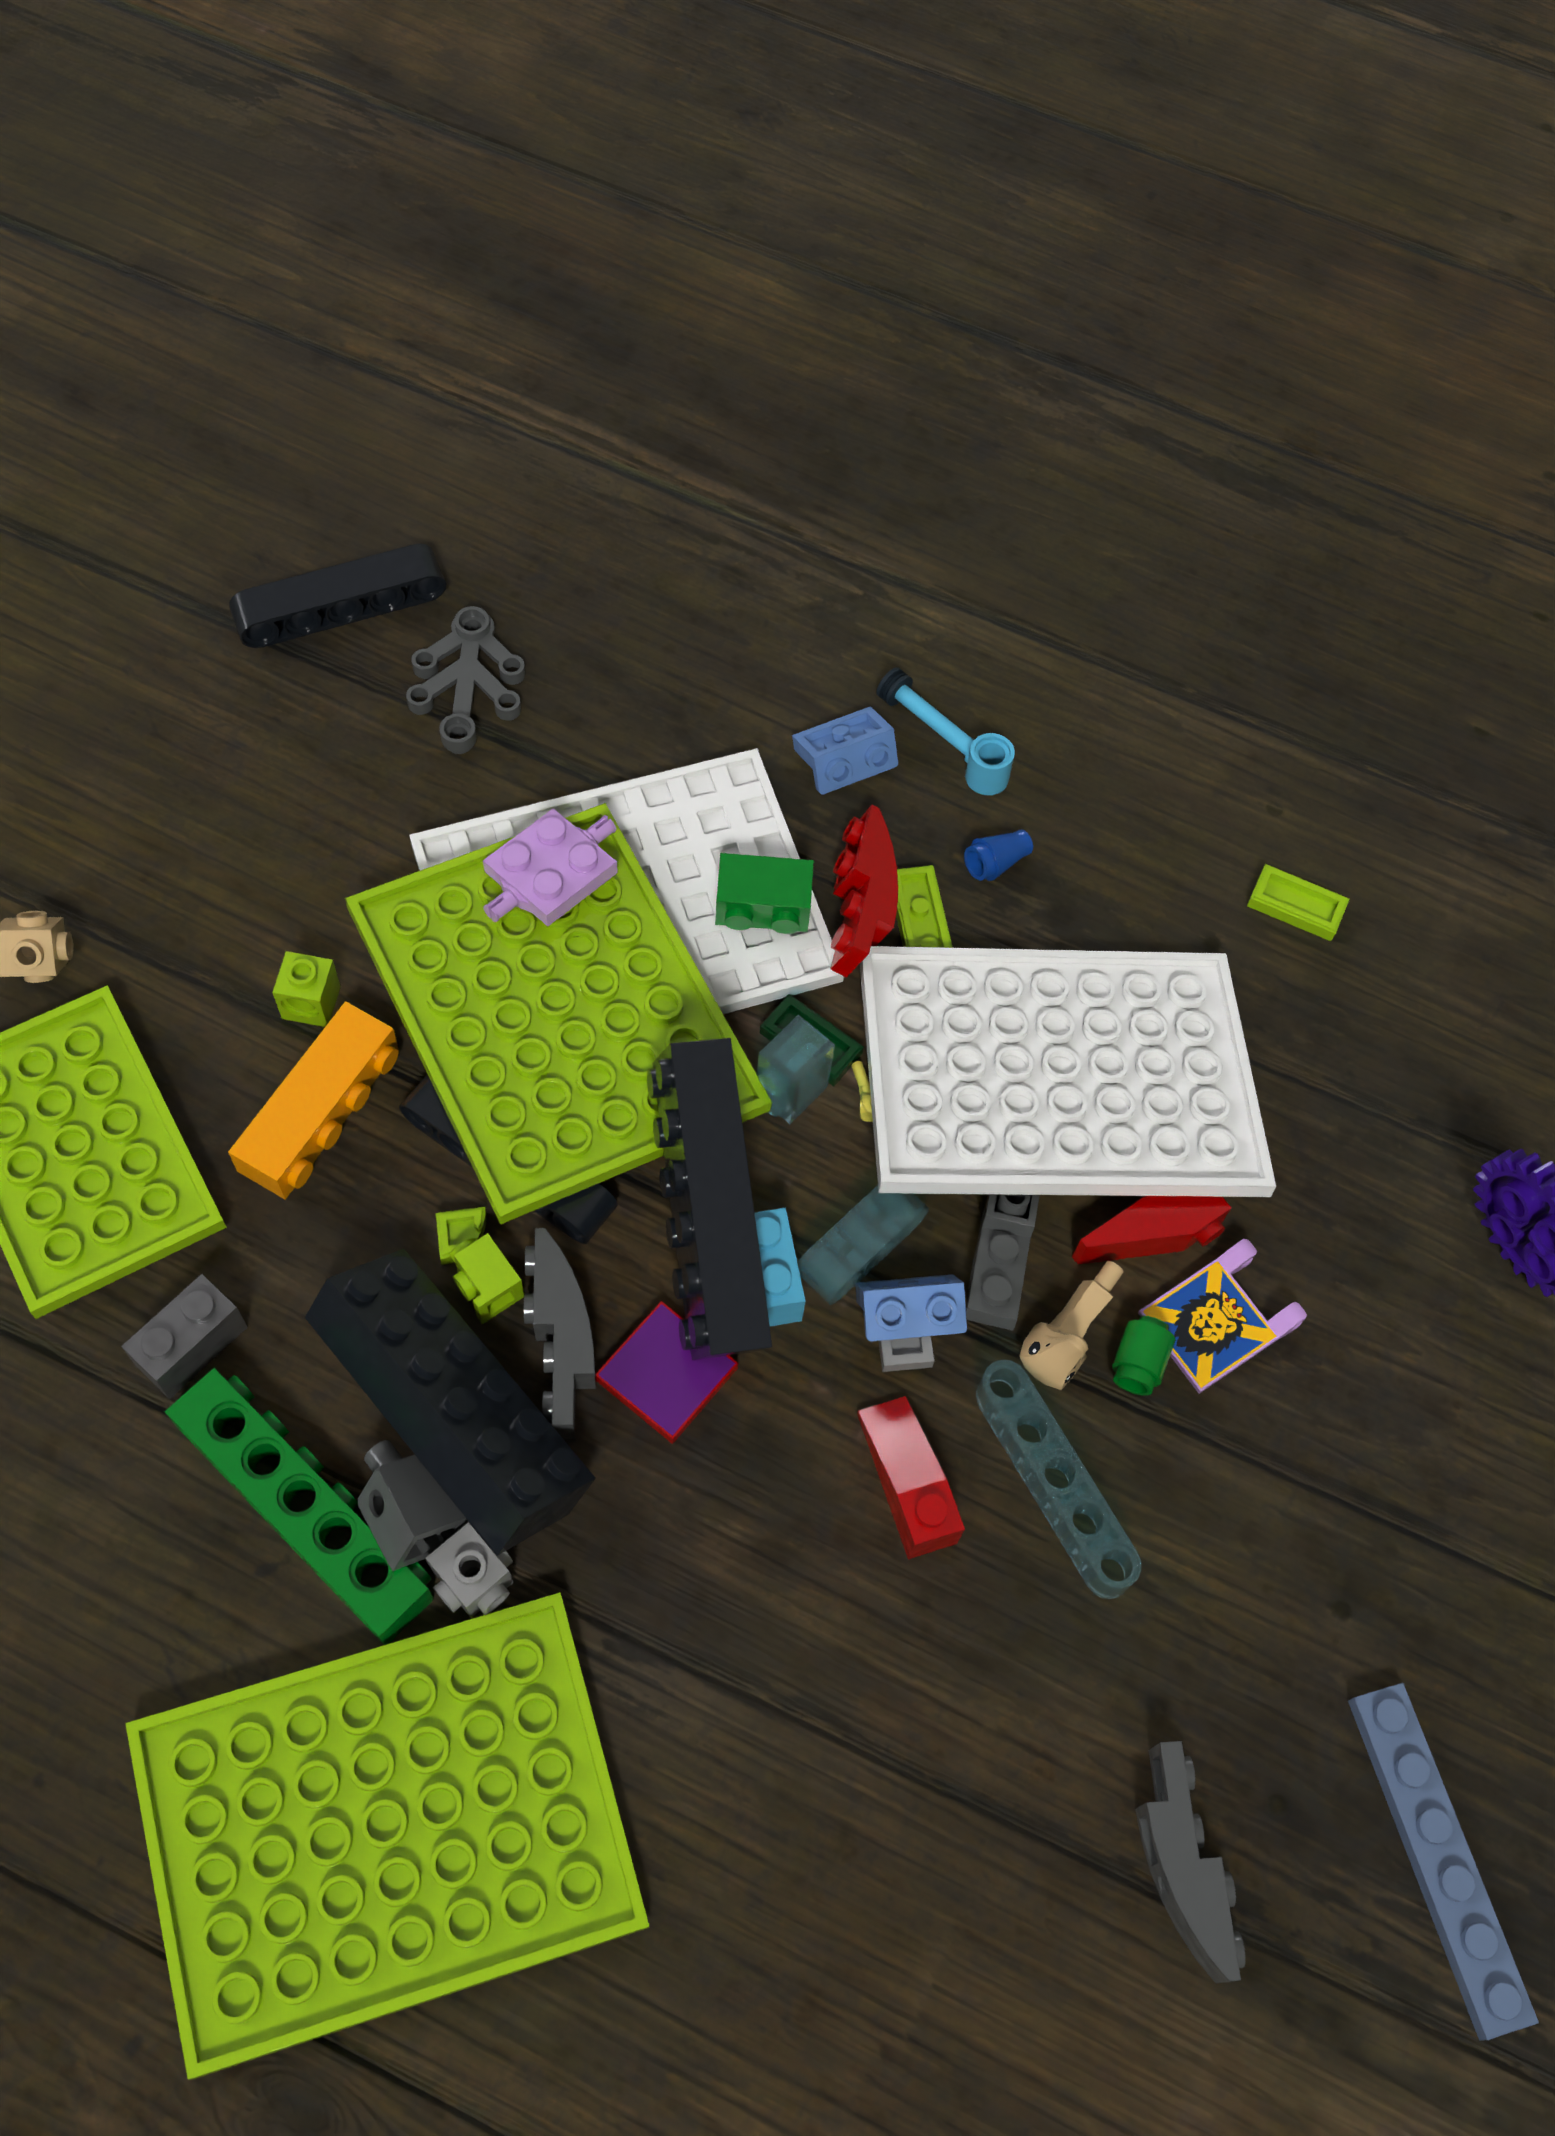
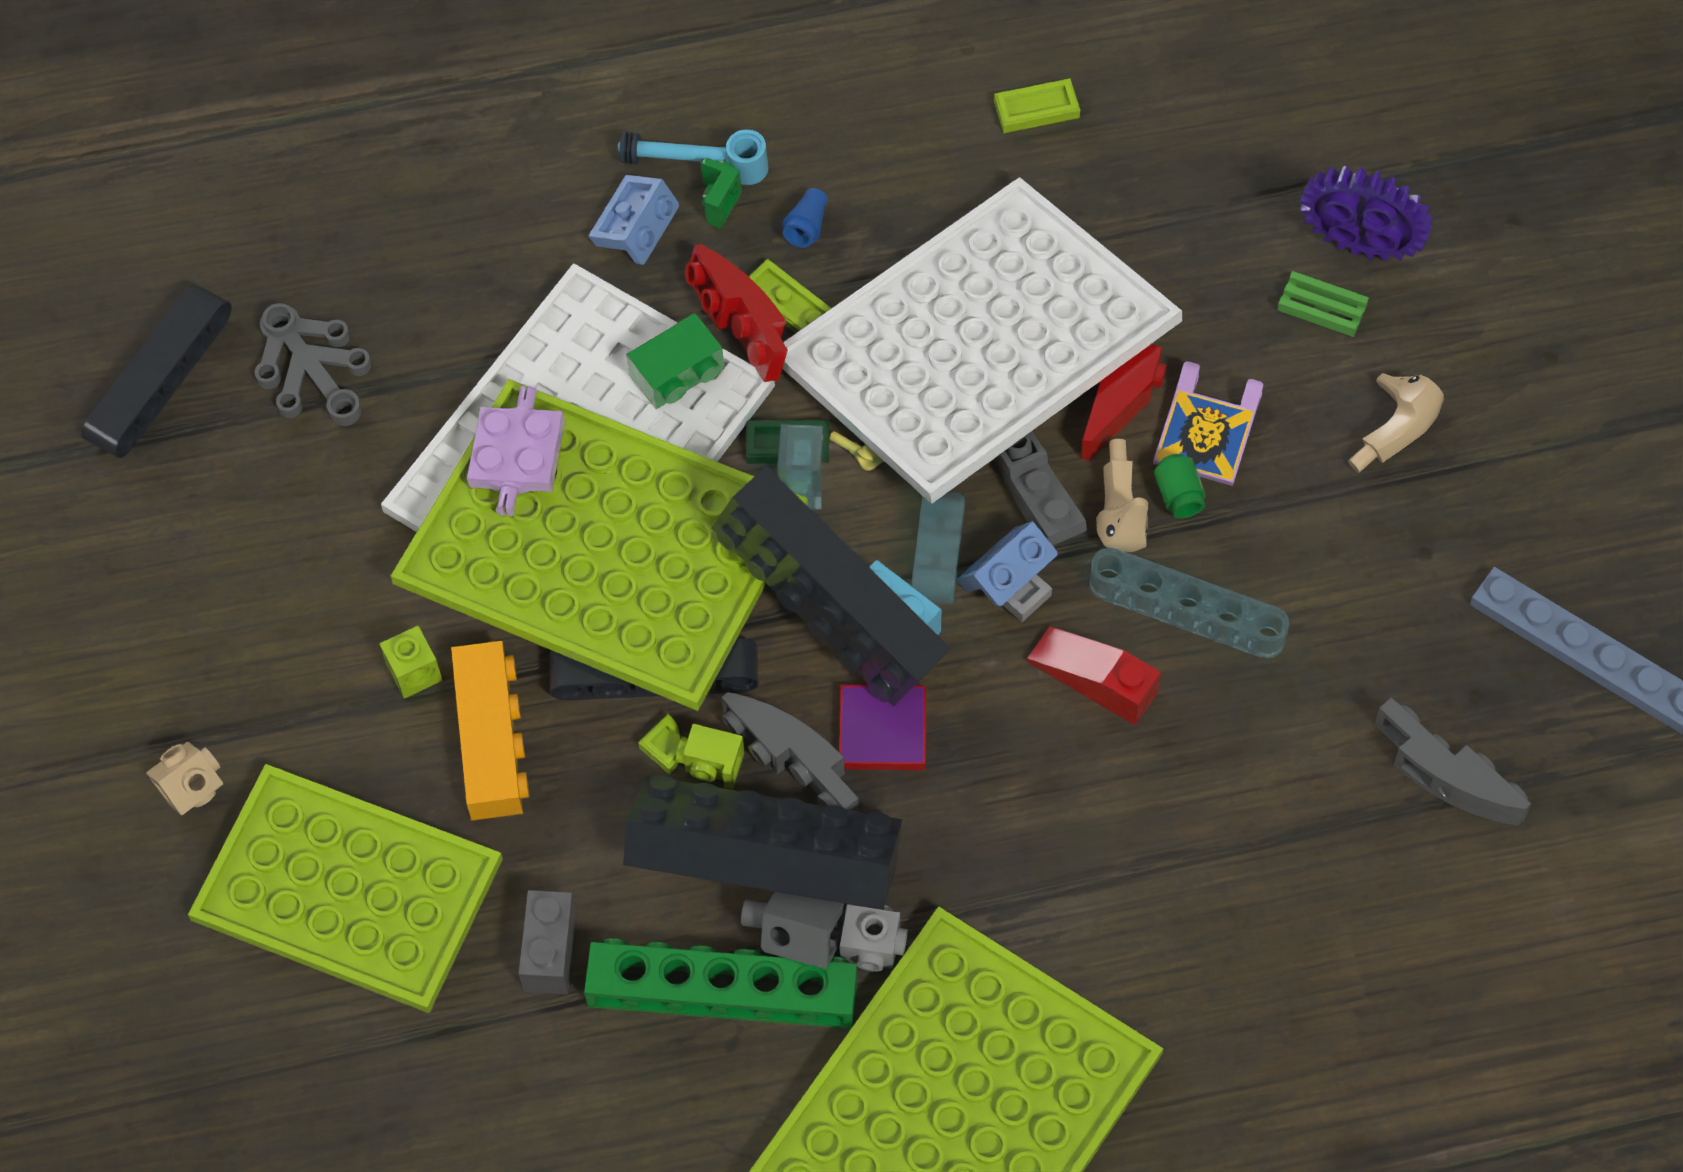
camera: 30 degrees left, 0 degrees up
none -> green bracket [701,157,742,229]
none -> bright green tile [1277,271,1369,337]
none -> tan animal [1348,373,1444,473]

